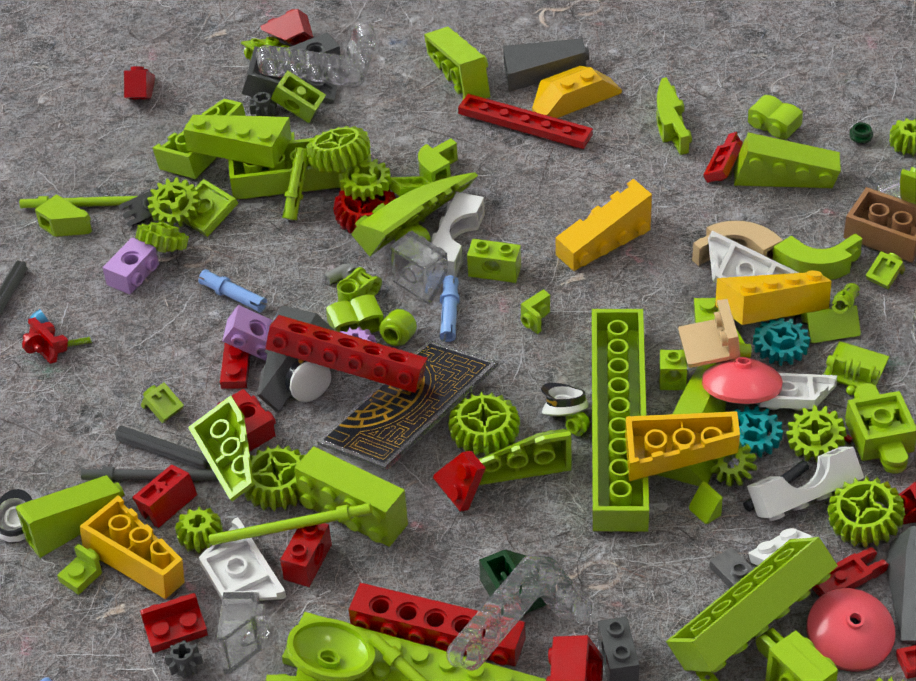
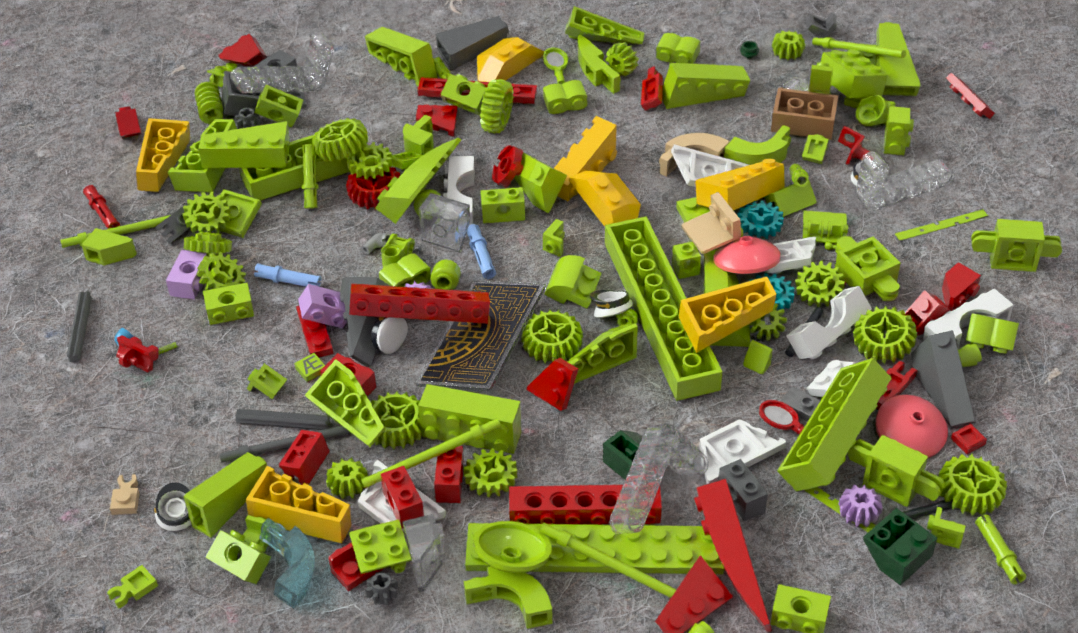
camera: 20 degrees left, 0 degrees up
none -> red pin [83,185,121,229]
none -> yellow wedge [136,118,190,192]
none -> lime piece [194,81,223,124]
none -> lime gear [197,252,246,290]
none -> lime brick [203,282,254,325]
none -> brick [205,530,271,584]
none -> clear light blue arch [259,518,315,609]
none -> lime tile [294,353,325,382]
none -> lime hinge [349,519,412,574]
none -> red brick [380,465,425,529]
none -> red wing [416,105,458,137]
none -> lime axle [433,57,451,79]
none -> lime brick [441,74,486,115]
none -> lime gear [464,448,518,498]
none -> lime gear [480,79,514,134]
none -> red plate [492,145,523,188]
none -> lime wedge [514,152,567,213]
none -> lime piece [543,47,568,84]
none -> lime brick [543,80,587,114]
none -> lime brick [544,255,601,309]
none -> lime wedge [564,6,644,44]
none -> yellow wedge [569,170,641,227]
none -> lime gear [605,42,639,76]
none -> white wing [699,419,787,484]
none -> red piece [759,400,805,435]

